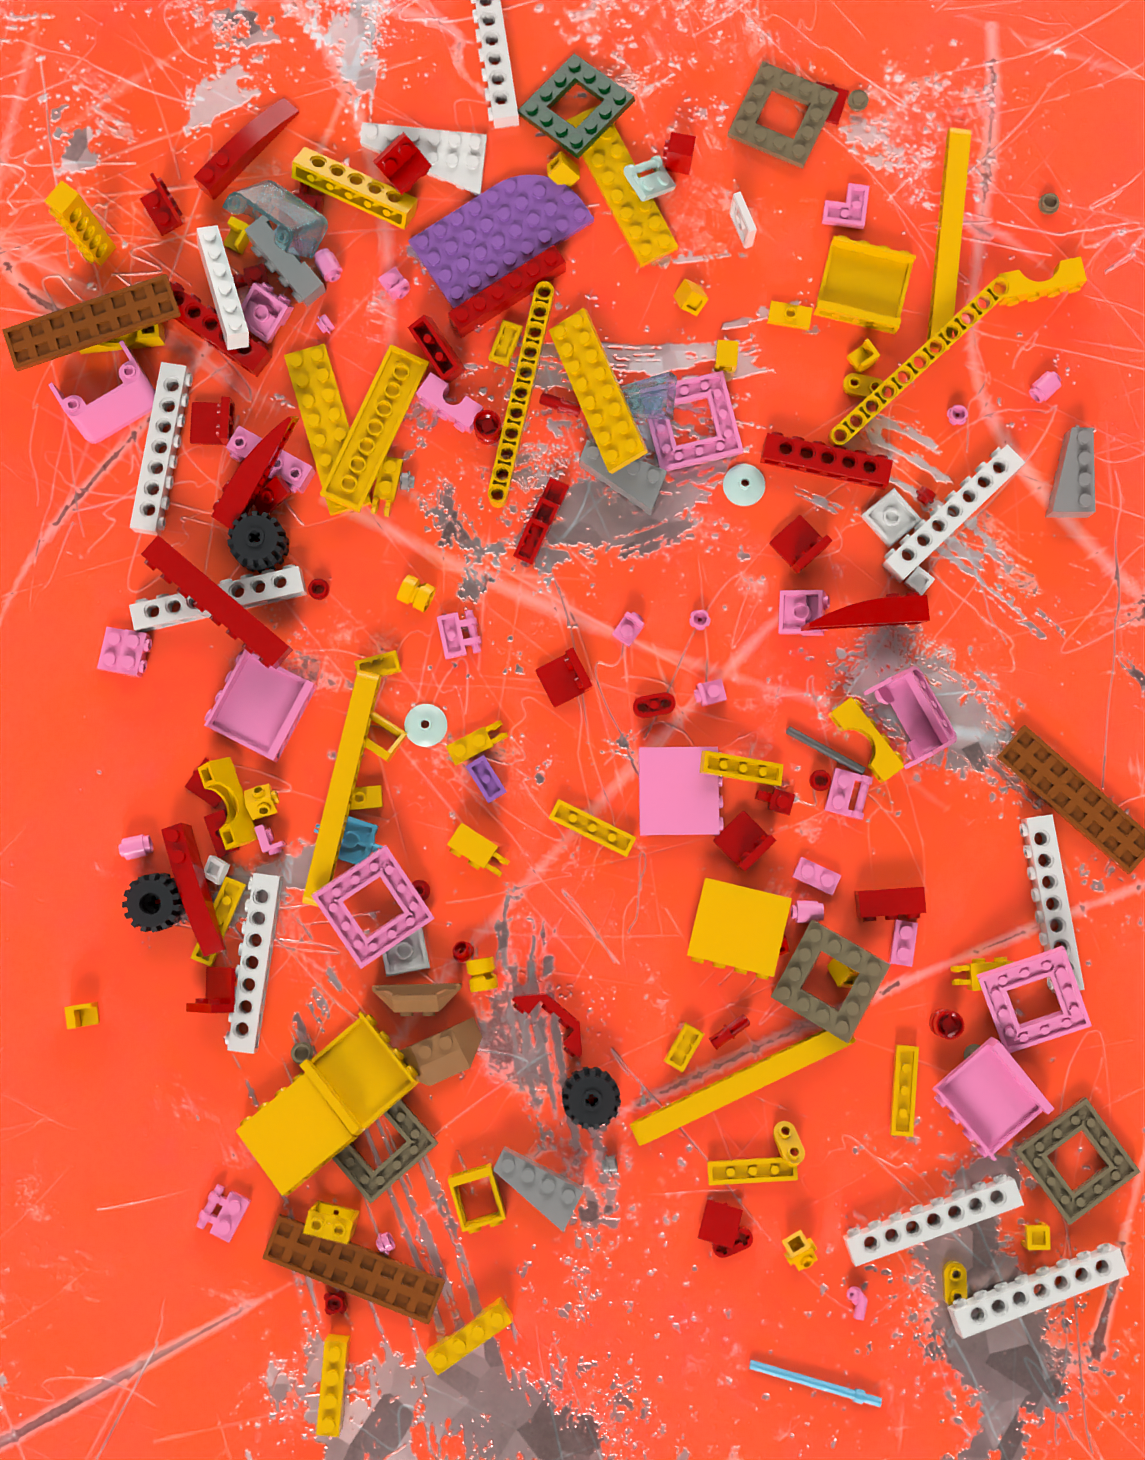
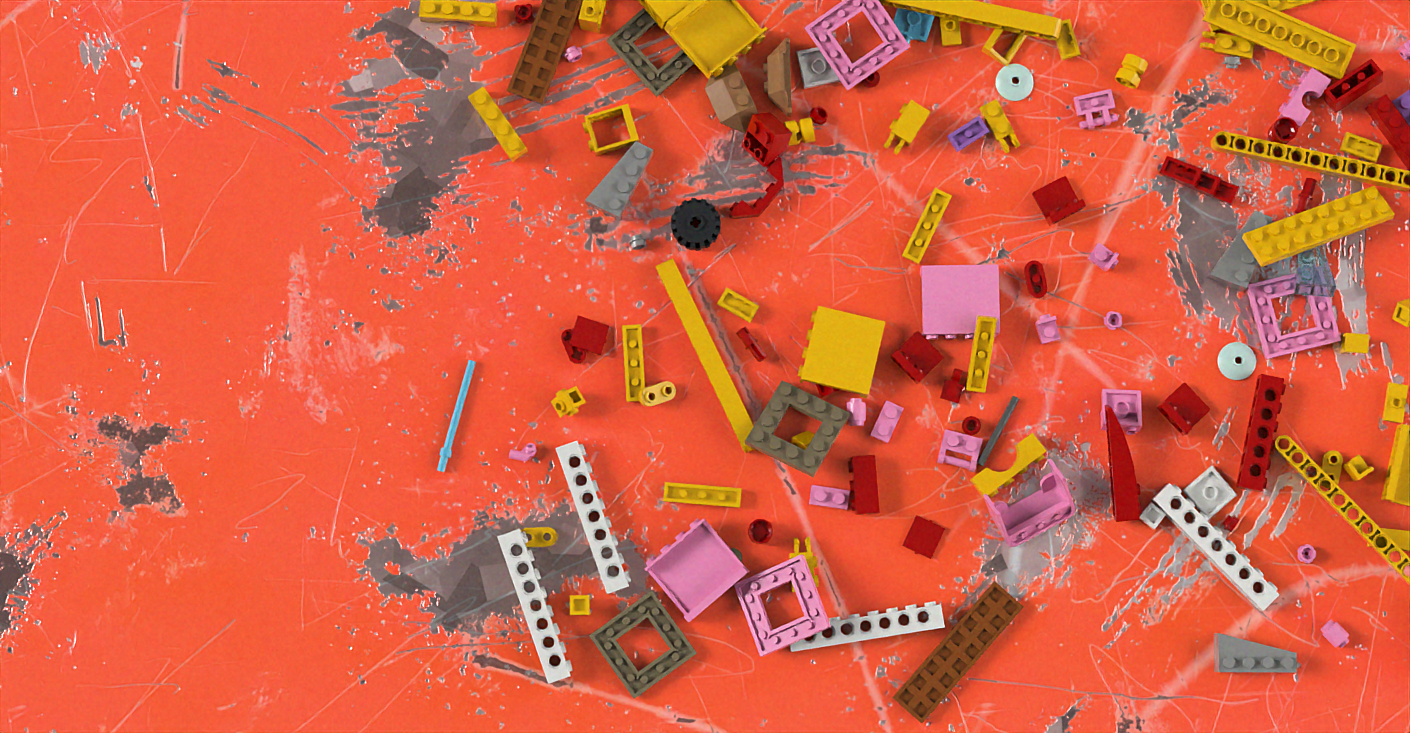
camera: 90 degrees right, 0 degrees up
none -> red slope [741,112,792,167]
none -> red piece [902,515,945,559]

